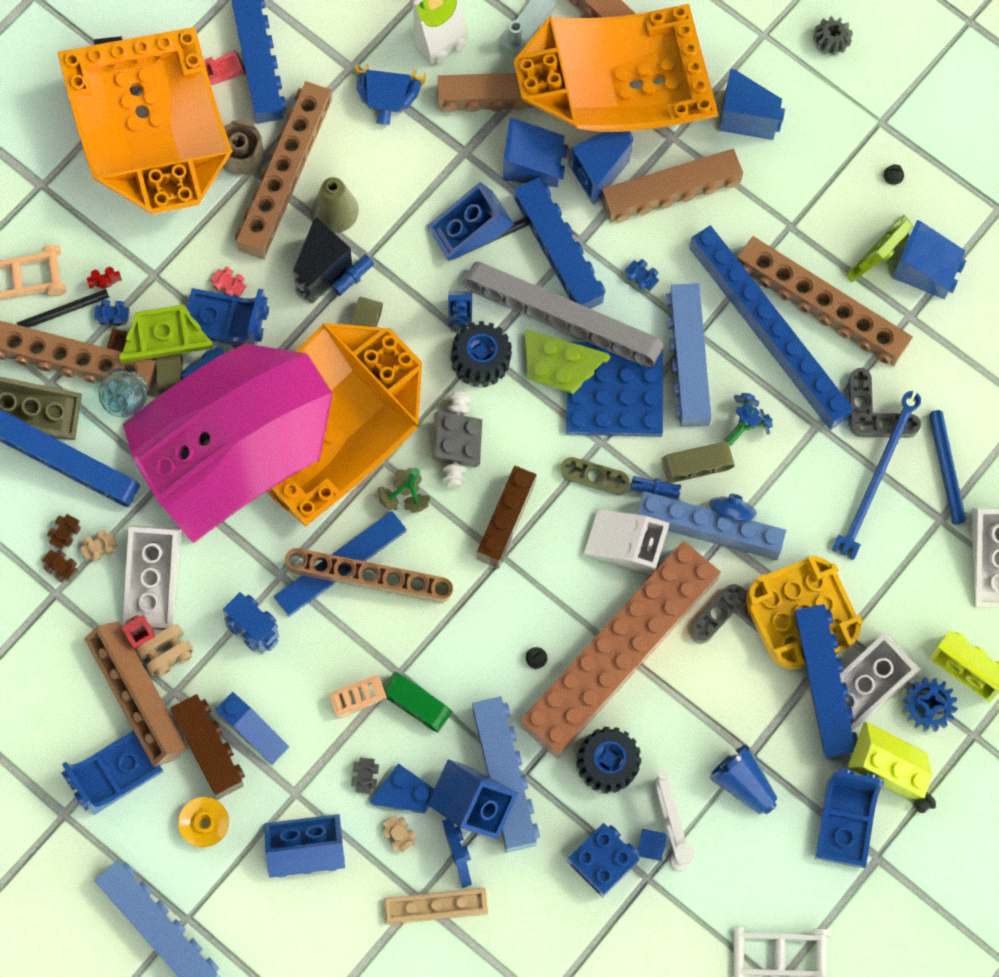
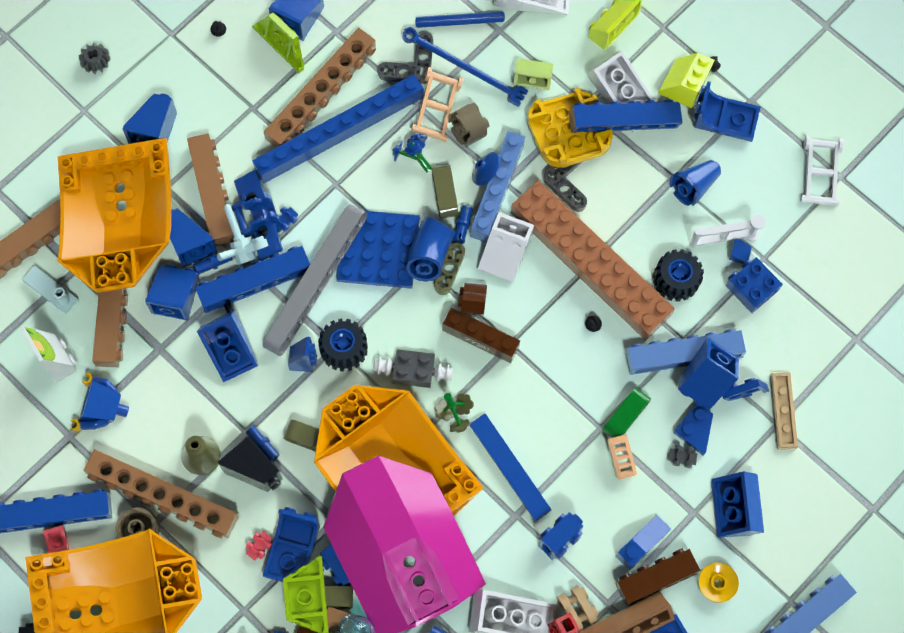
camera: 85 degrees left, 0 degrees up
medium nougat beam [285,548,453,603] -> none
tan piece [381,815,416,853] -> none
lime wing [525,329,610,394] -> none
medium blue brick [665,283,711,427] -> none
blue gear [902,677,958,732] -> none
none -> blue pin [193,249,233,275]
none -> light aqua piece [217,204,269,265]
none -> blue piece [231,170,283,261]
none -> blue brick [406,215,456,282]
none -> light nougat piece [411,67,463,142]
none -> dark tan brick [448,103,490,147]
none -> reddish brown brick [458,283,487,315]
none -> yellowish green brick [514,59,553,90]

